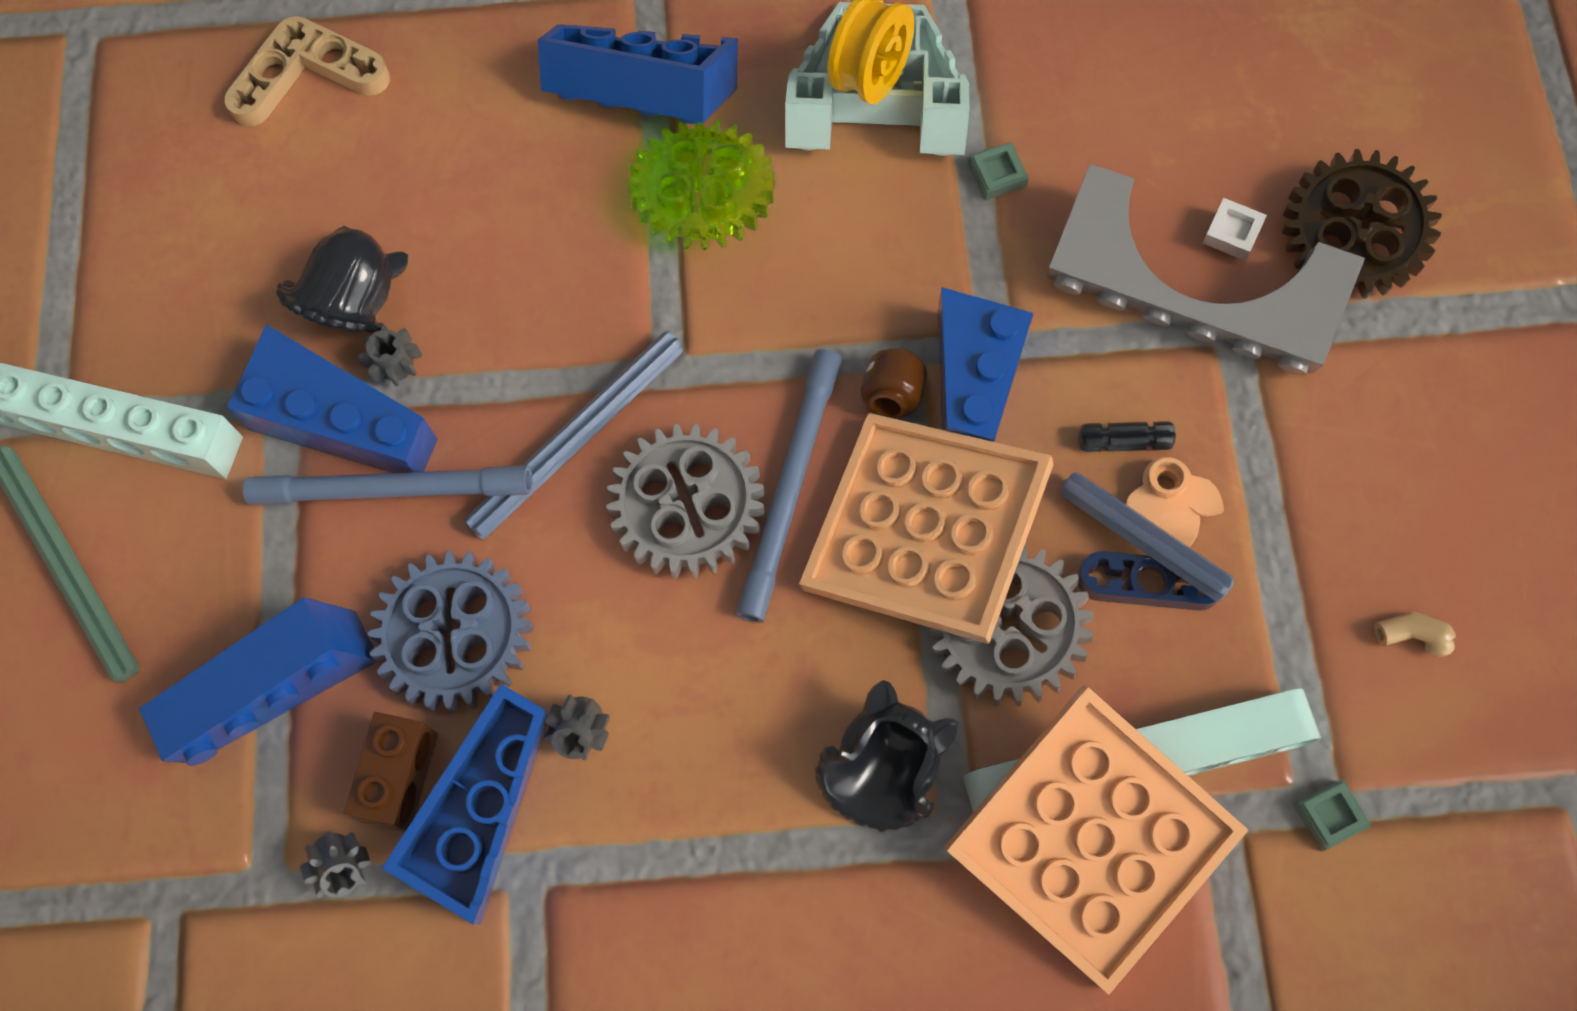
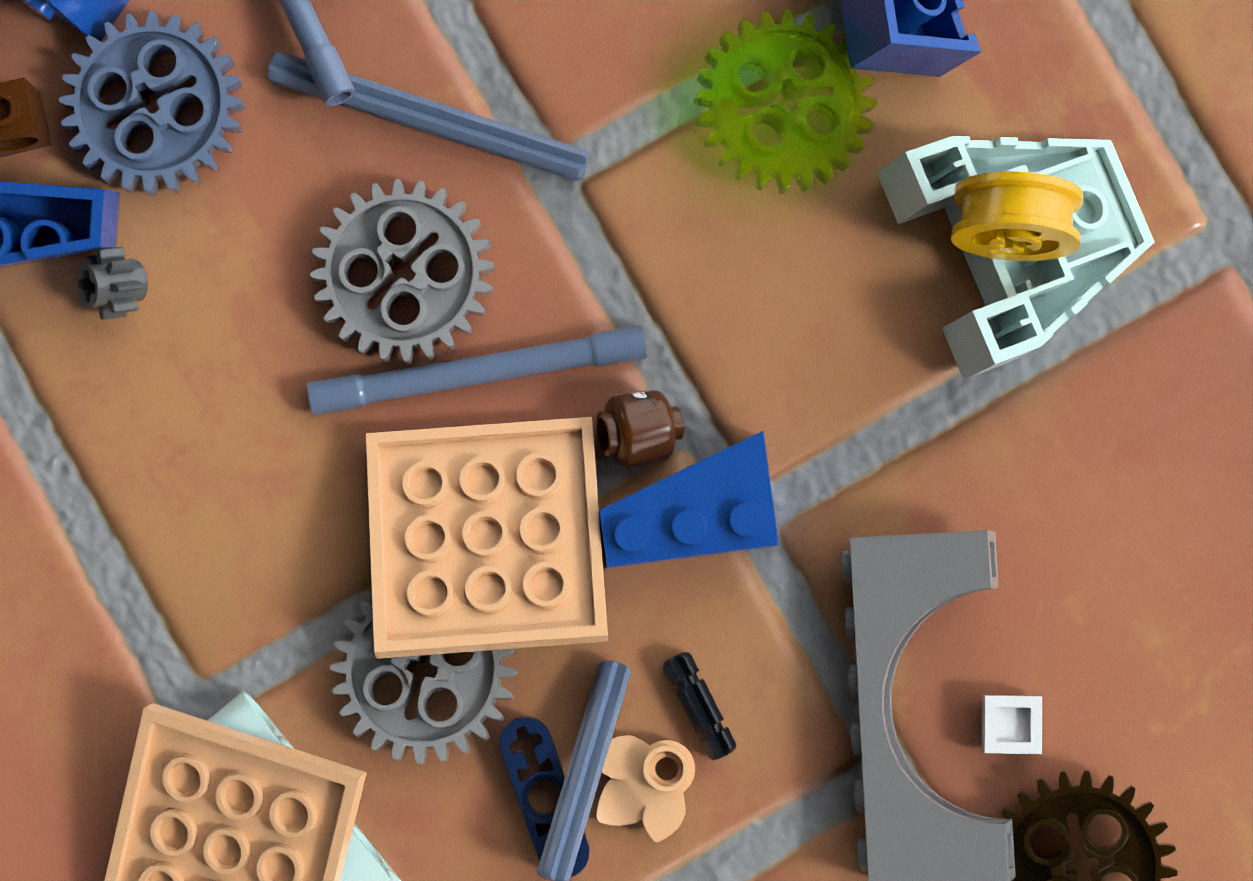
camera: 60 degrees right, 15 degrees up
black hair [815,680,958,832] -> none
sand green tile [969,142,1029,200] -> none

